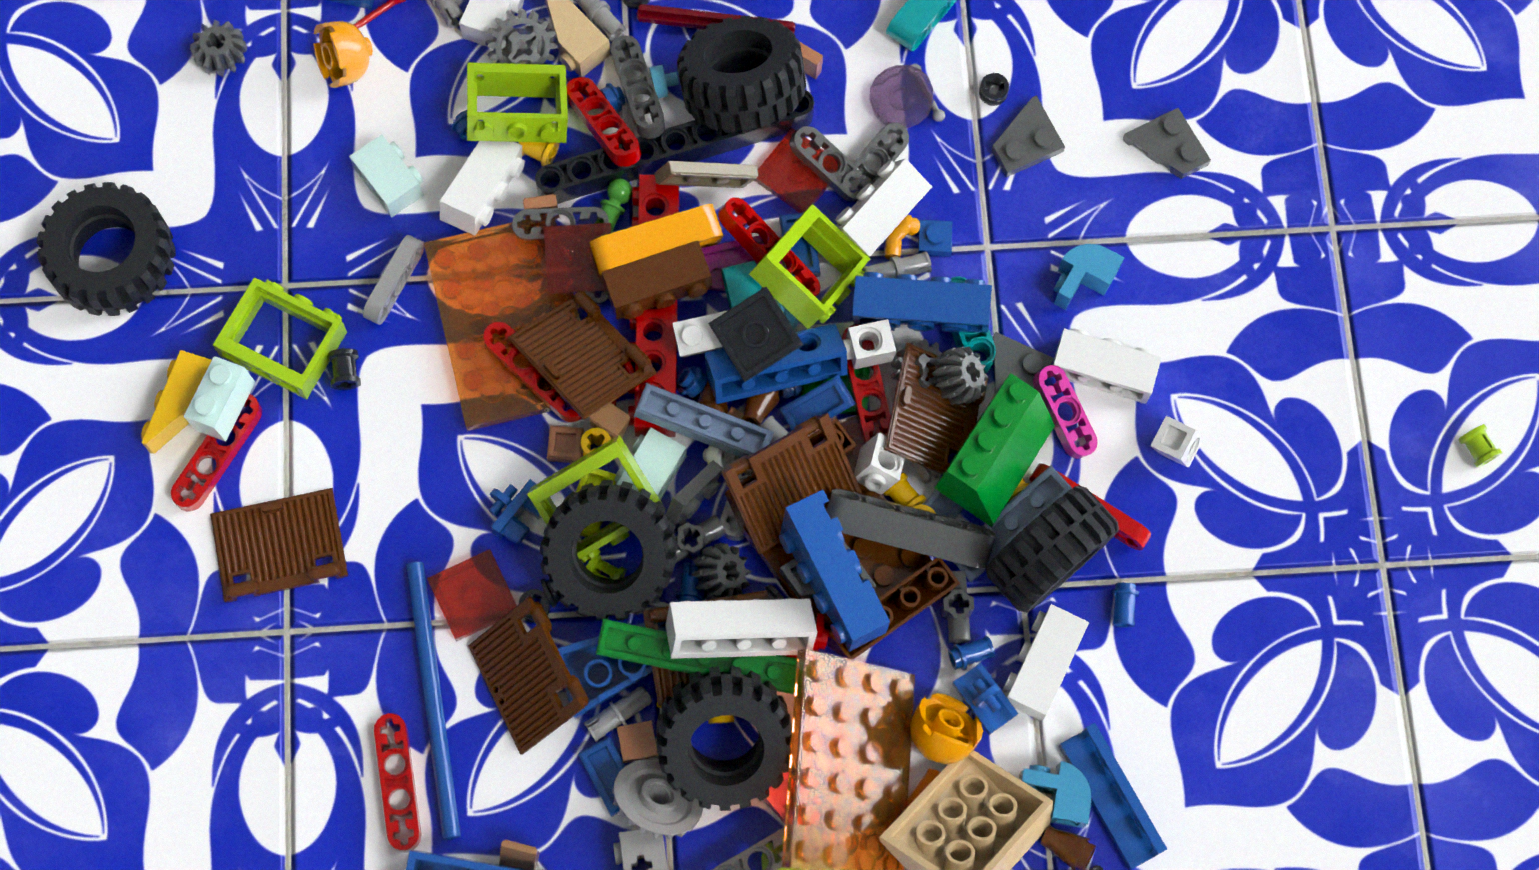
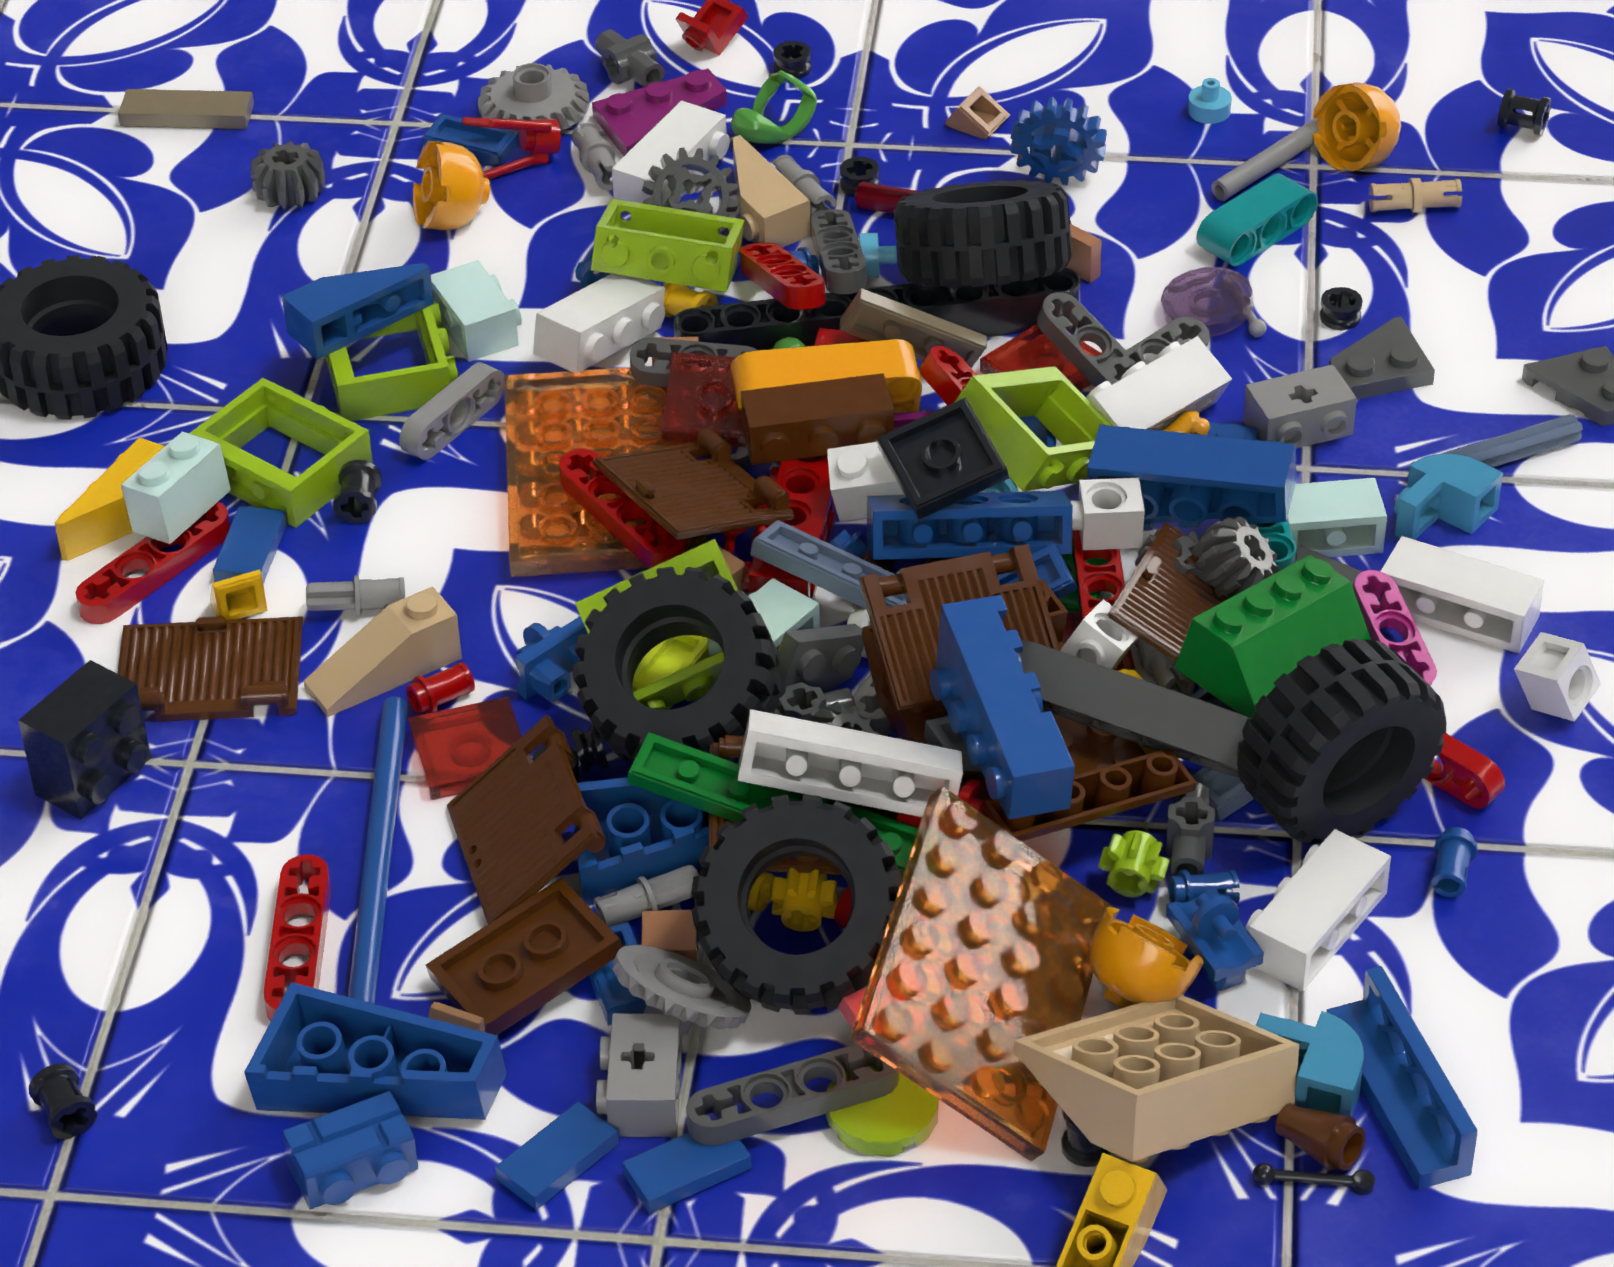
camera: 15 degrees right, 30 degrees down
none -> black brick [18,660,151,819]
none -> yellow slope [210,569,268,620]
none -> blue tile [212,506,288,584]
none -> blue slope [282,263,434,360]
none -> tan slope [304,586,462,717]
none -> light grey axle [305,575,405,615]
none -> lime window [325,300,458,421]
none -> red pin [406,662,475,715]
none -> reddish brown plate [425,878,622,1035]
none -> lime gear [1098,830,1170,897]
none -> light grey brick [1243,364,1357,449]
none -> light aqua brick [1287,478,1387,560]
none -> sand blue axle [1407,414,1583,477]

